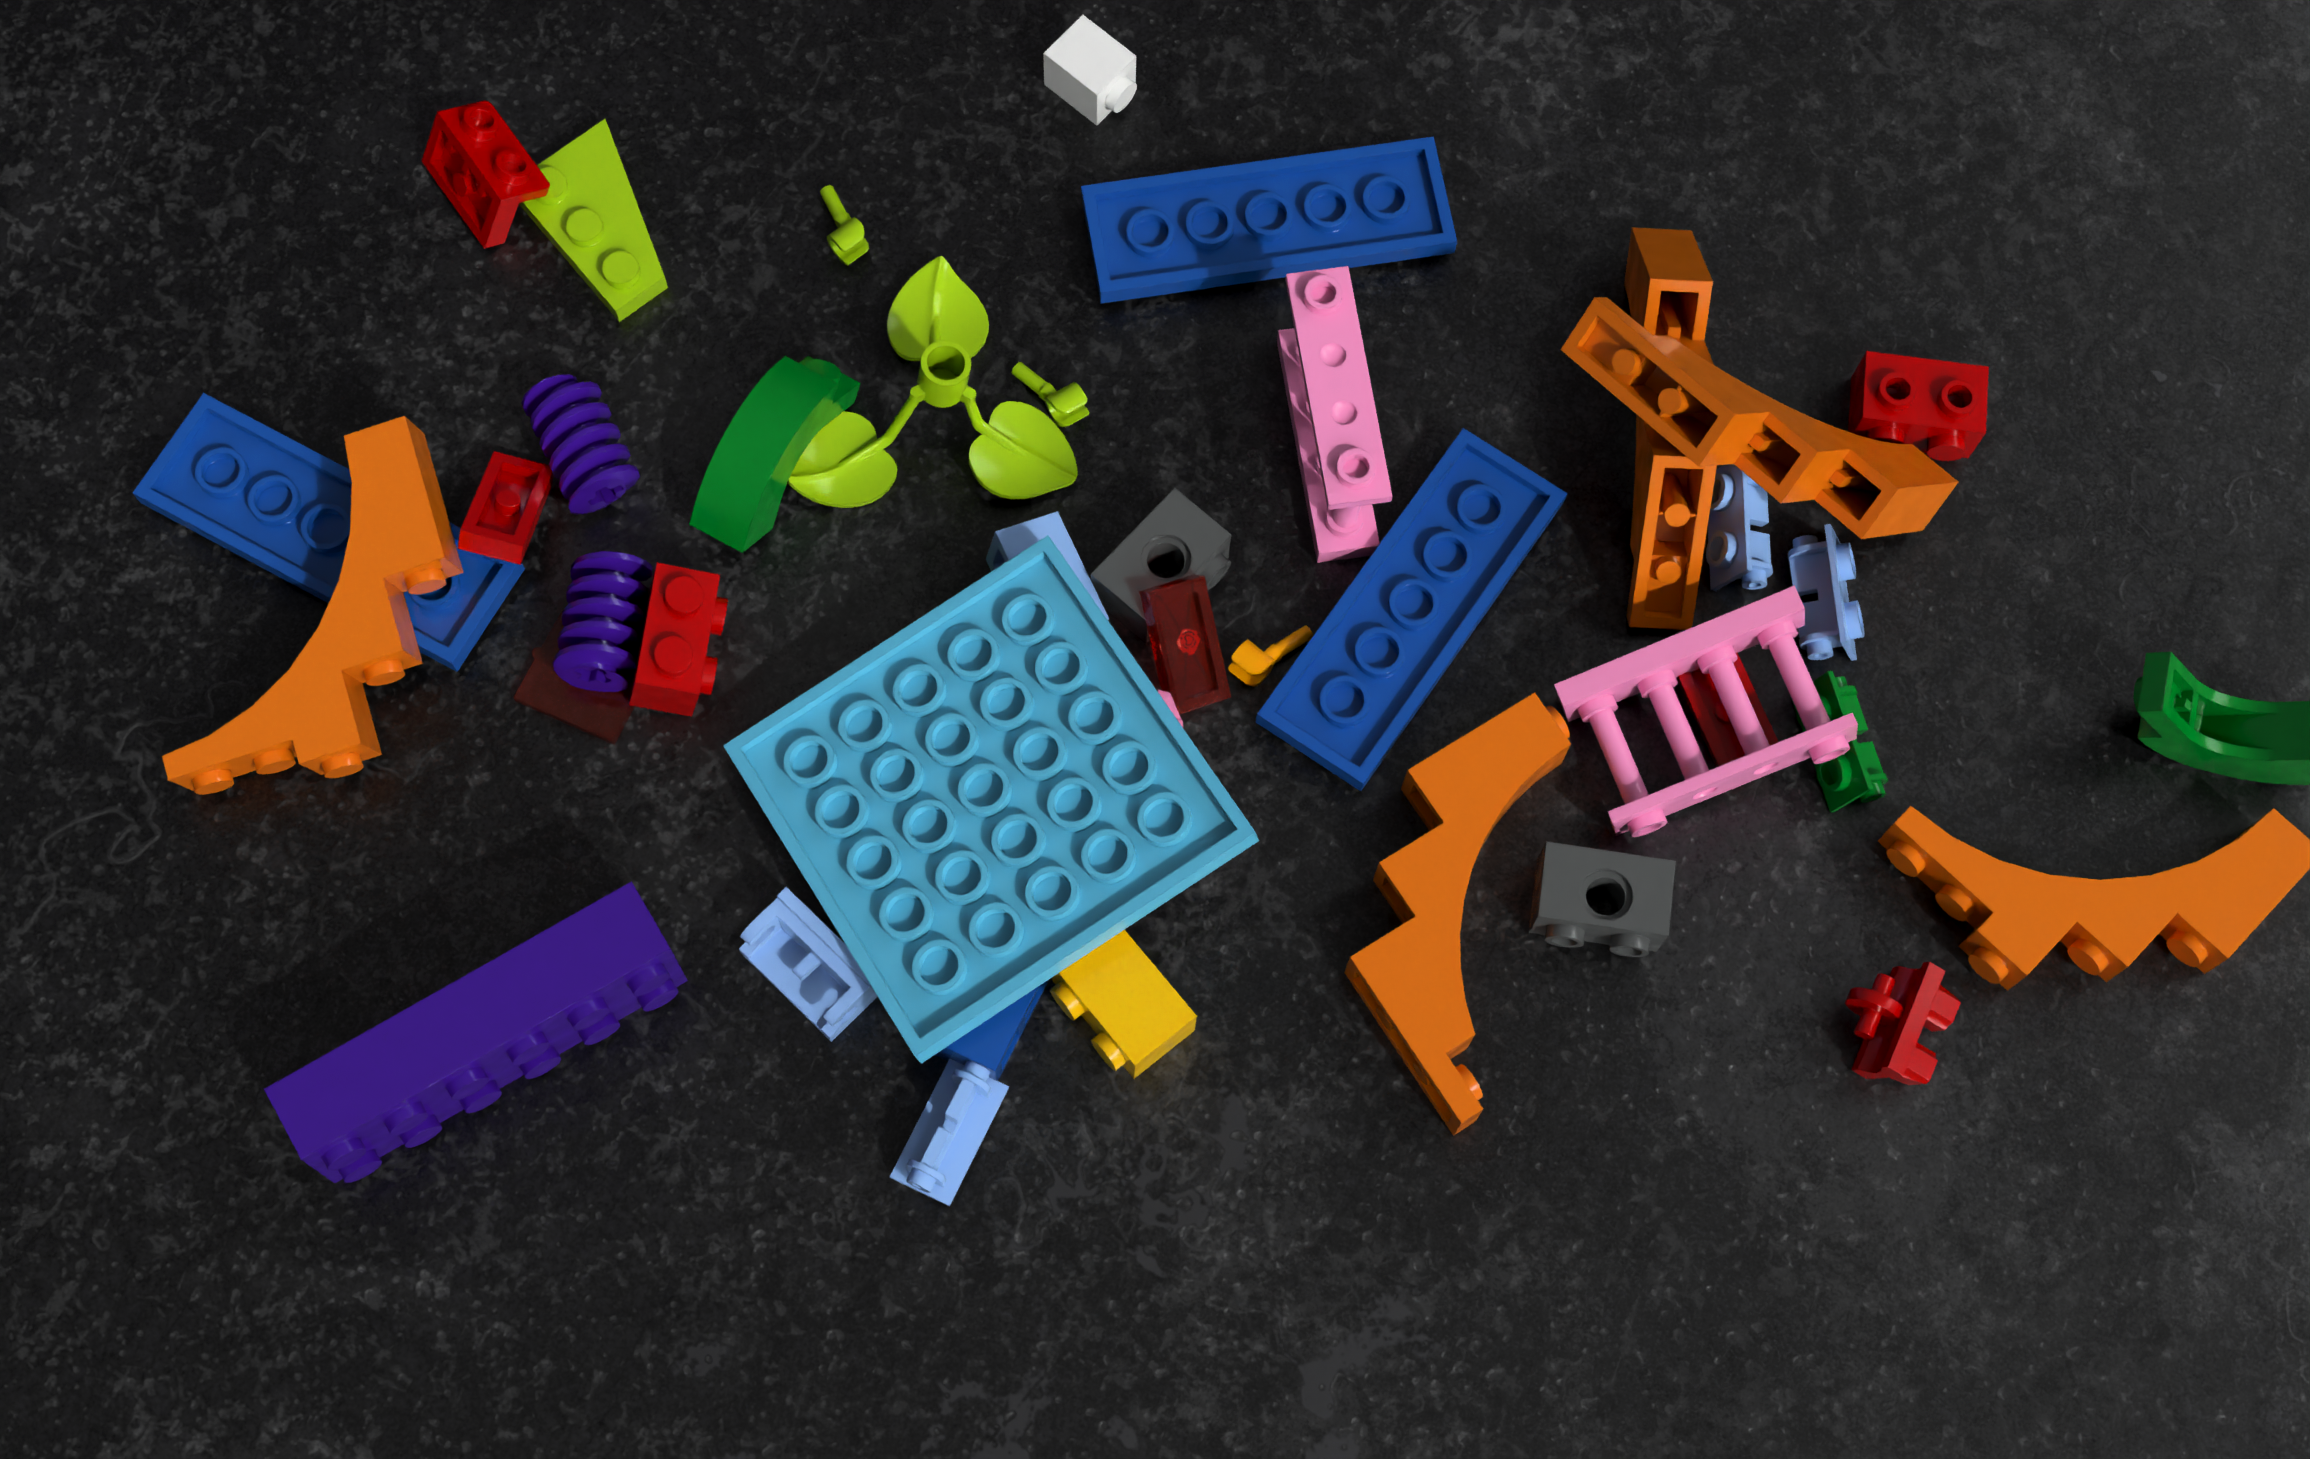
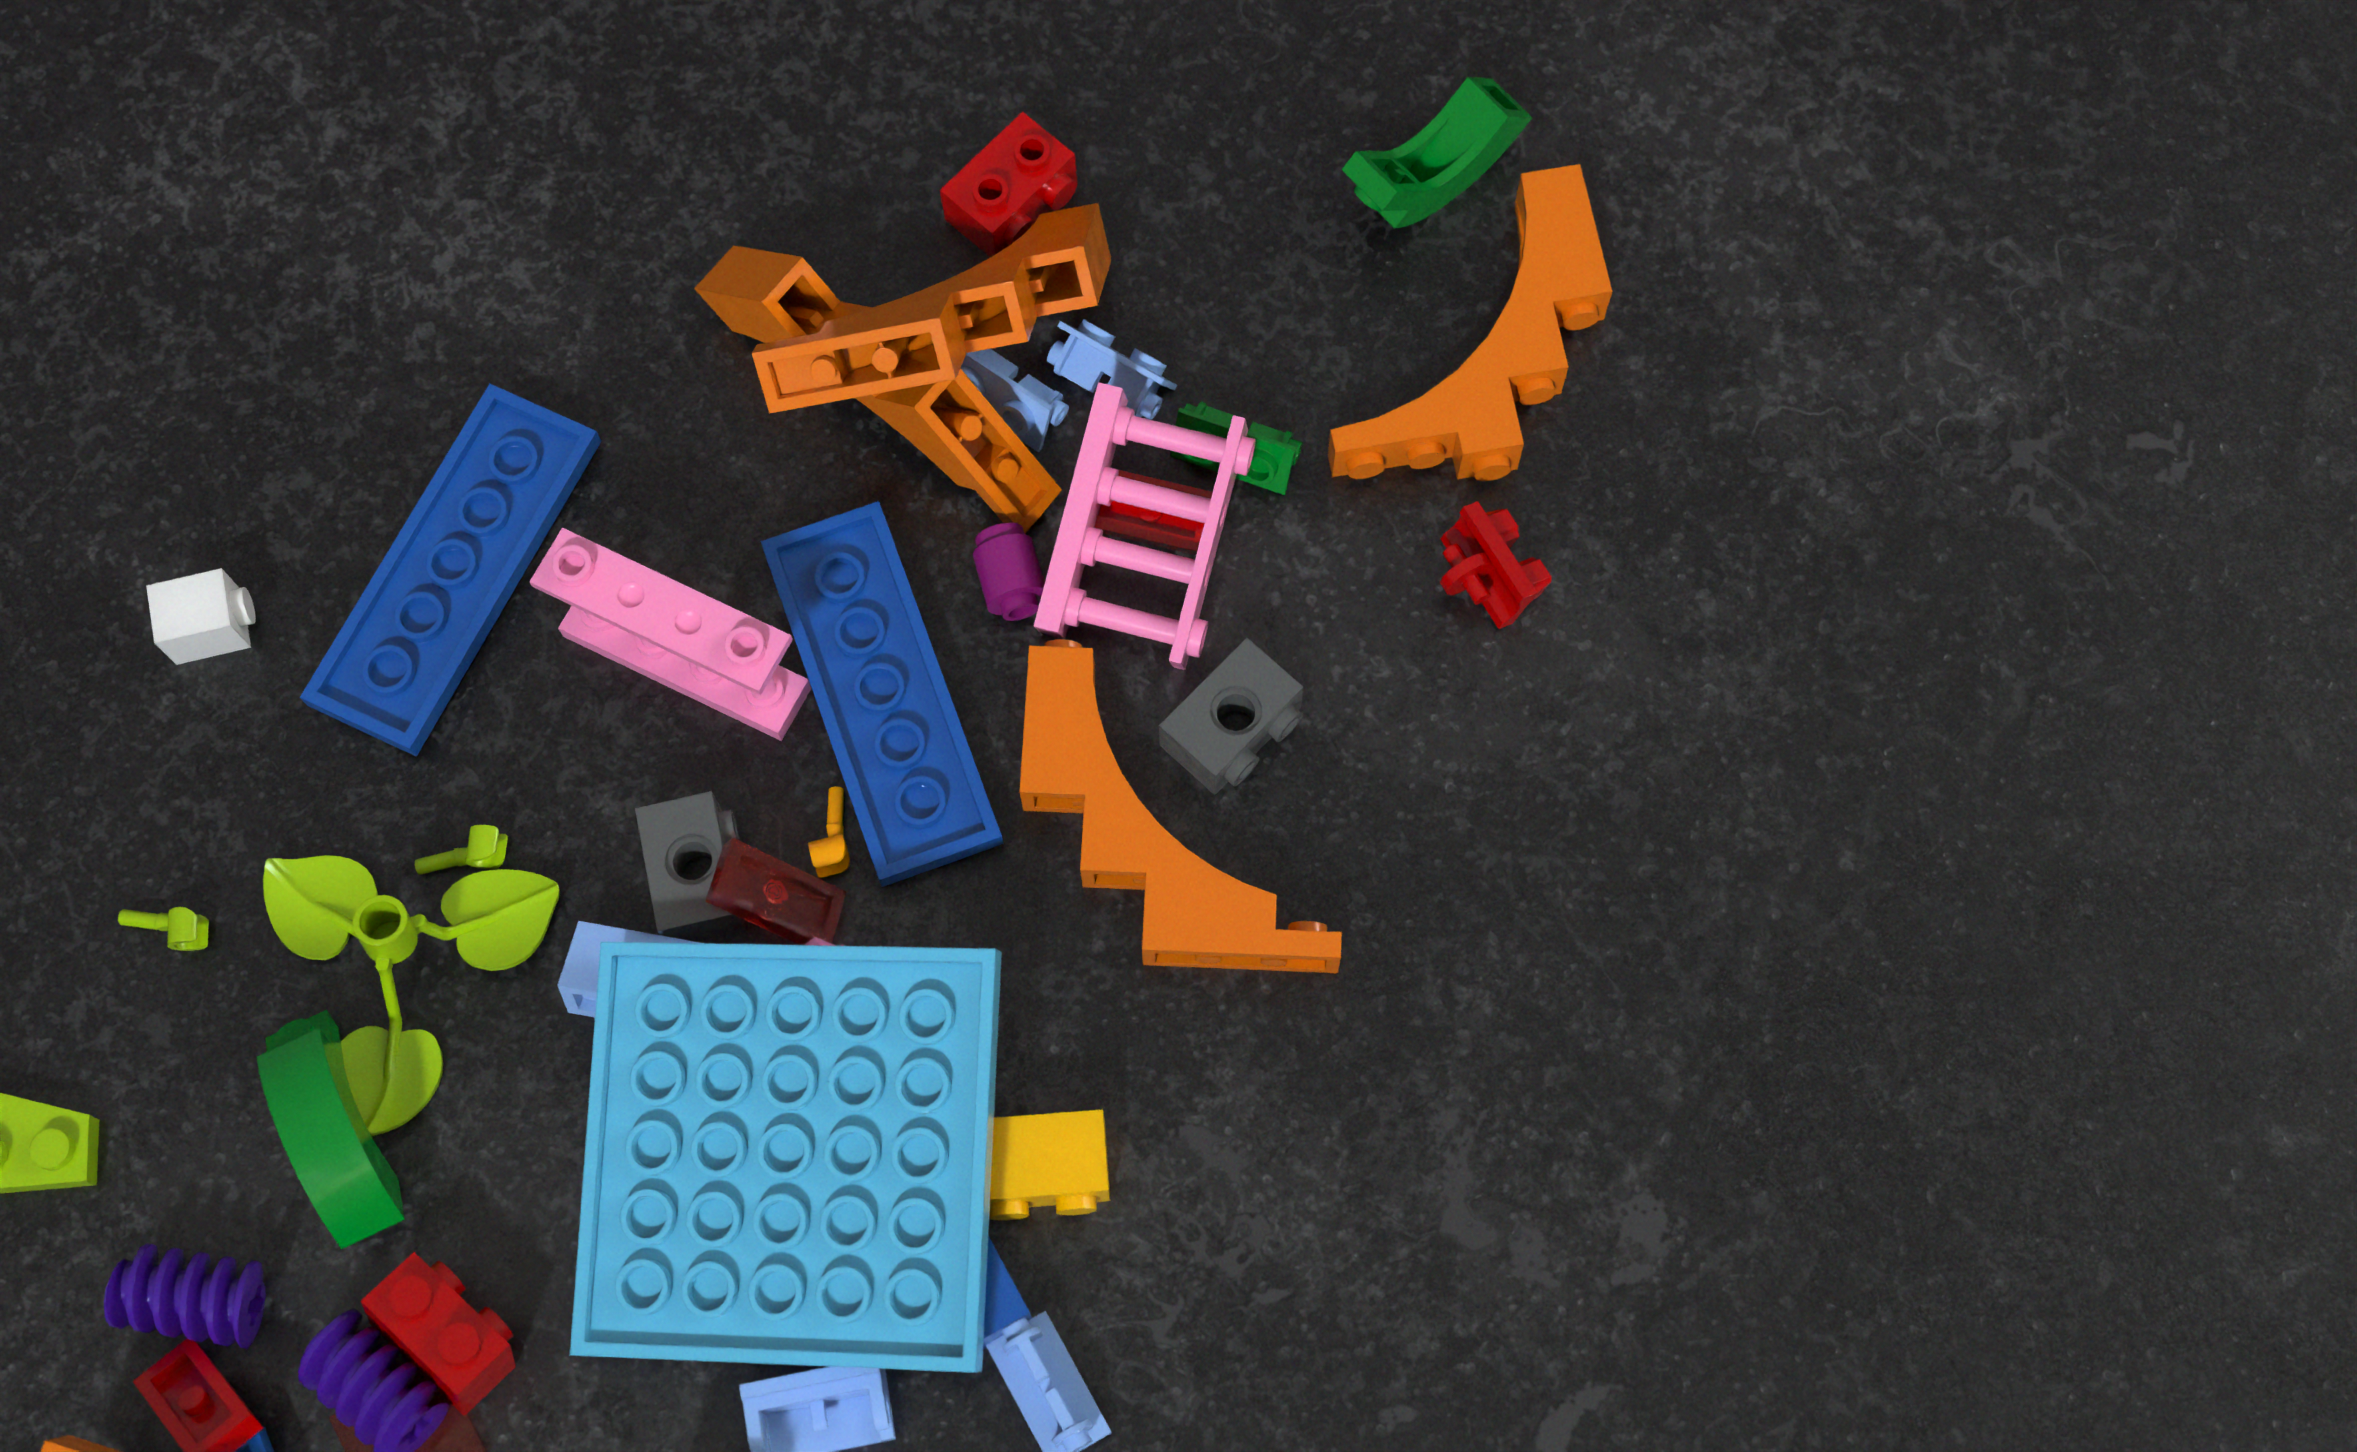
camera: 50 degrees left, 0 degrees up
none -> magenta brick [973,523,1045,621]

